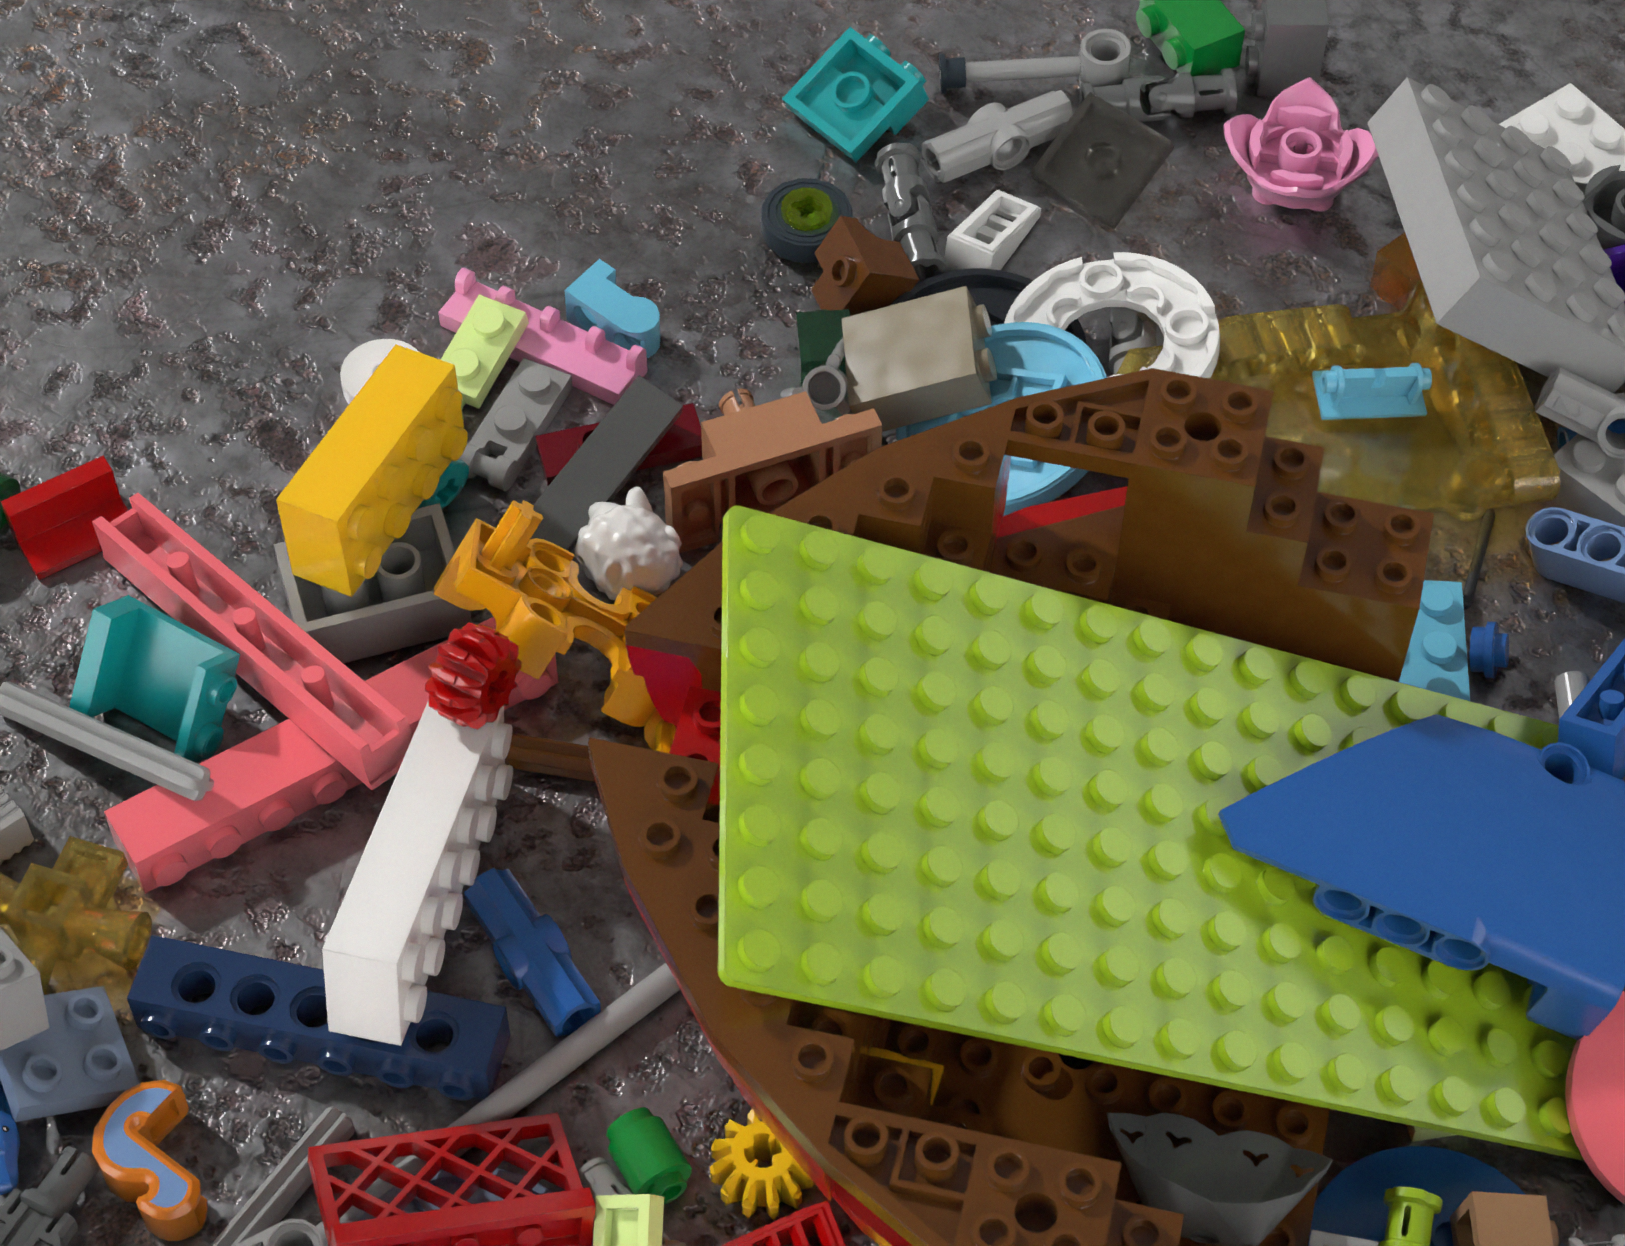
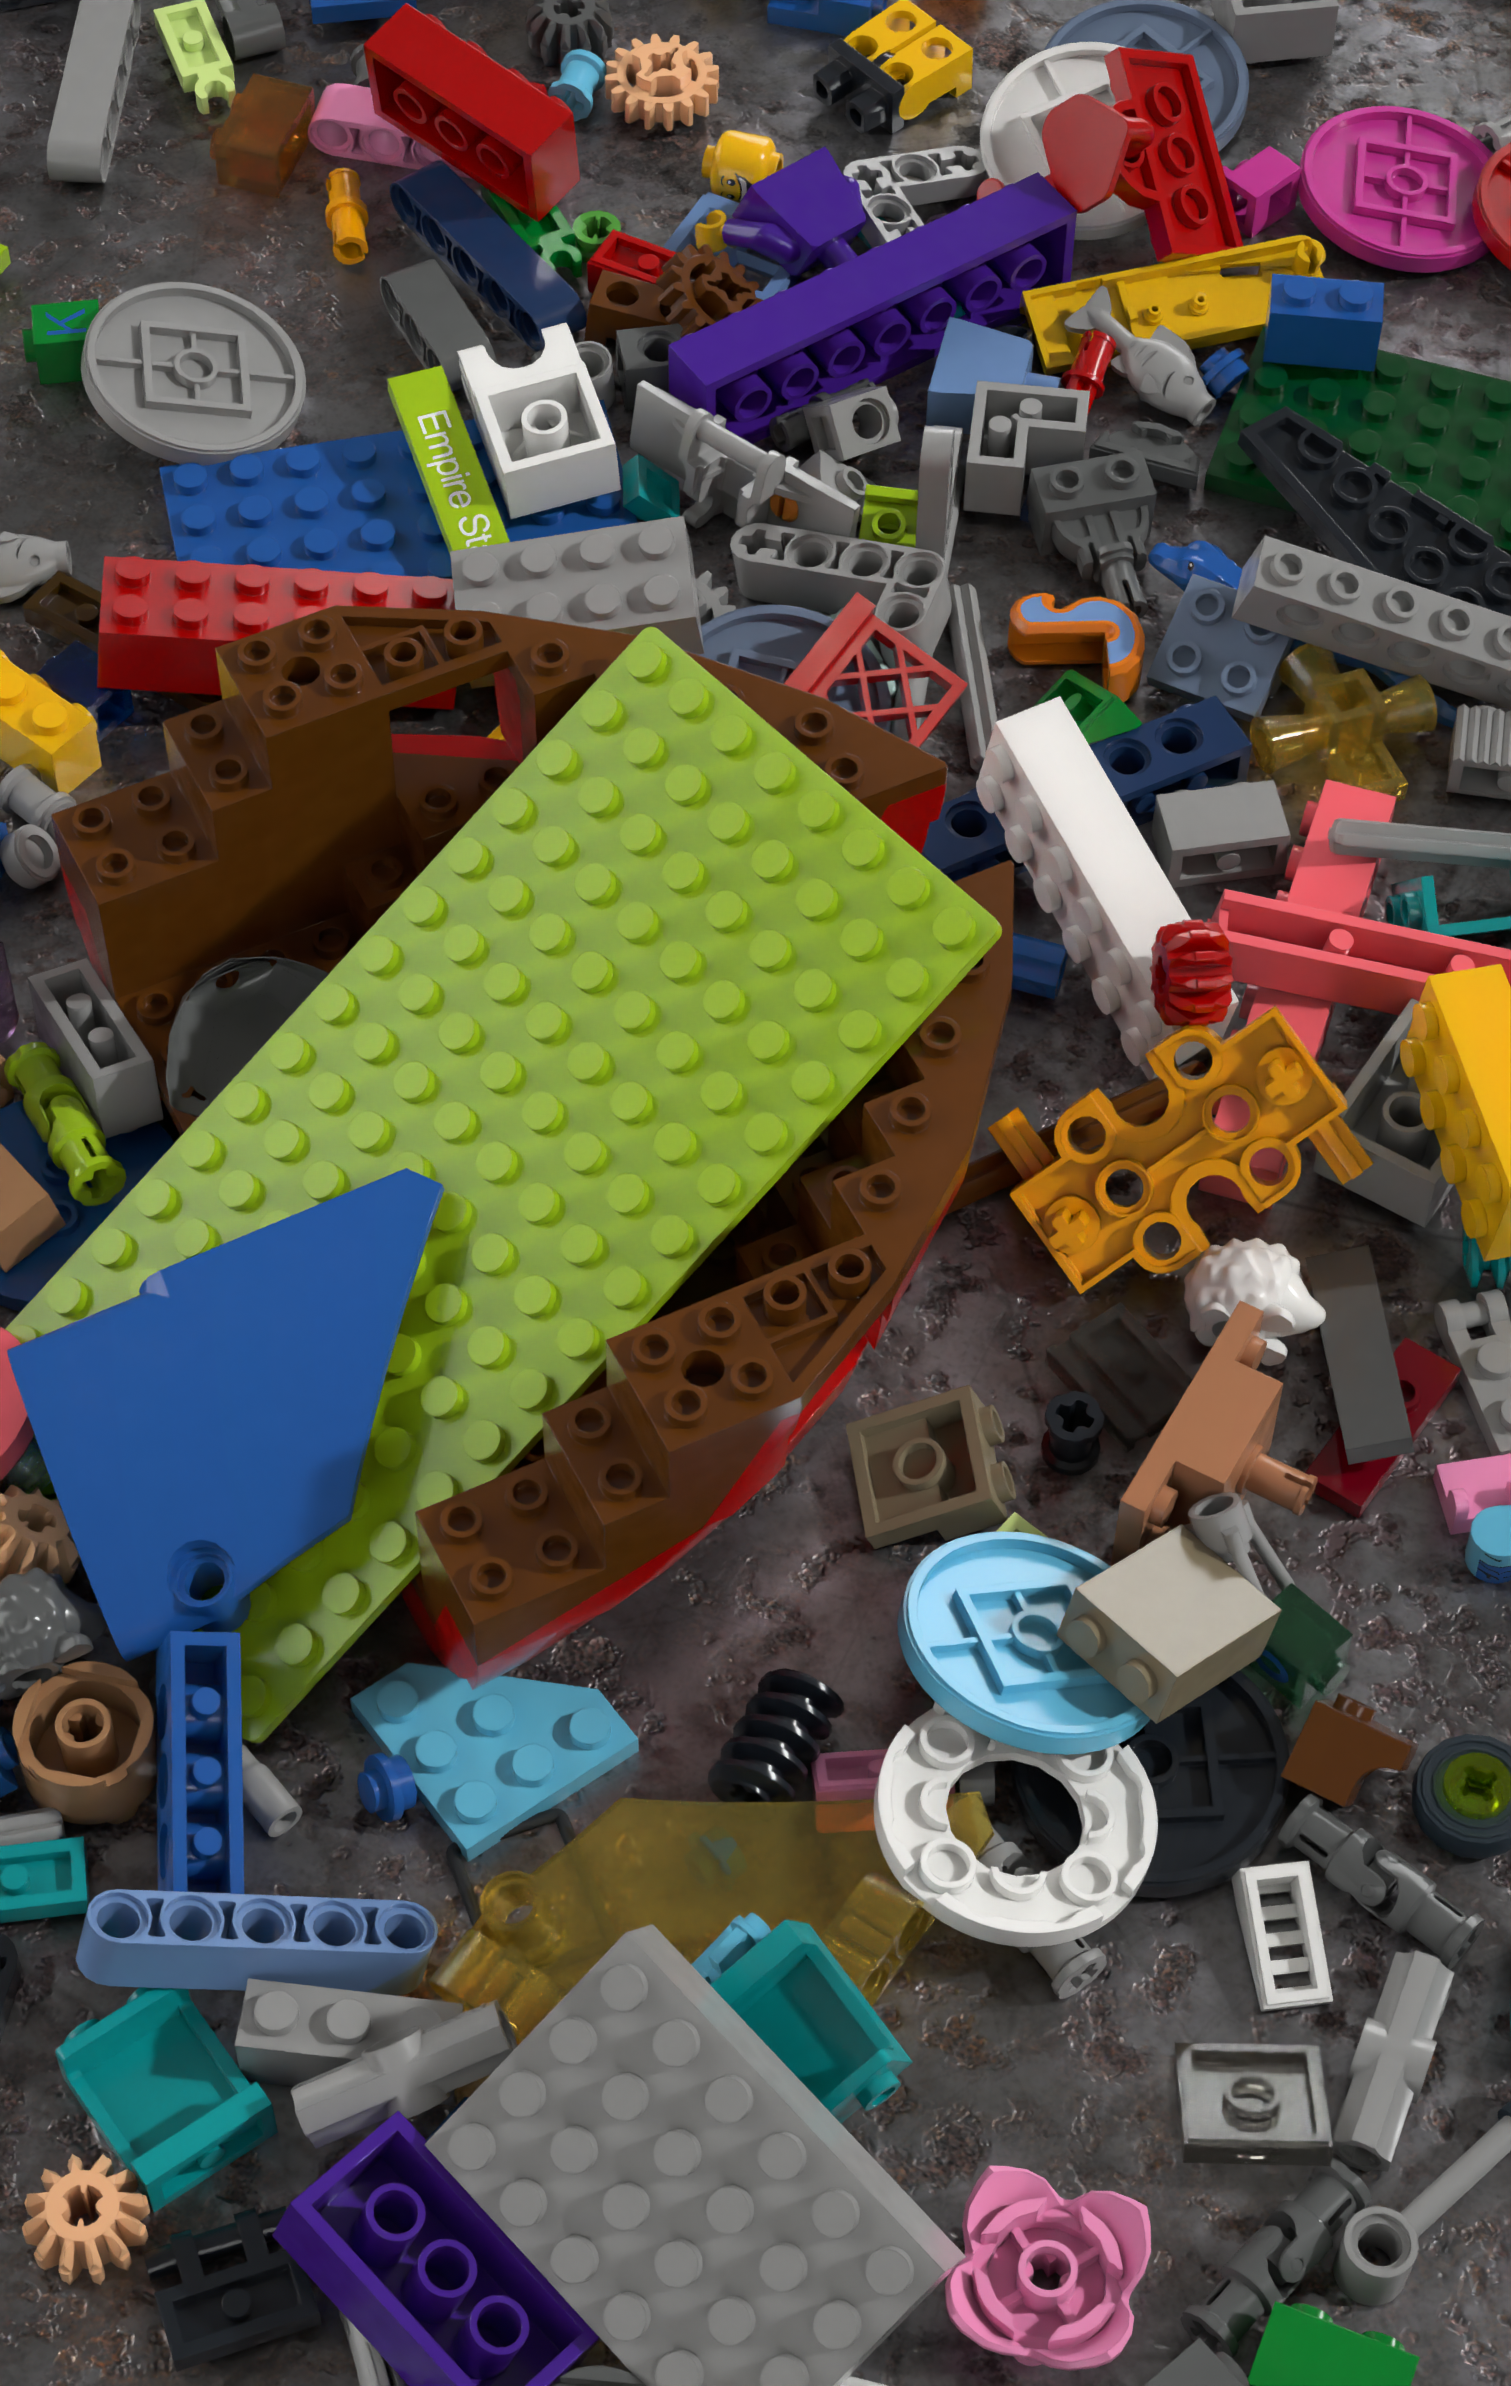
camera: 140 degrees right, 0 degrees up
none -> teal panel [710,1919,913,2124]
none -> green slope [1033,669,1143,744]
none -> light grey brick [1151,780,1291,888]

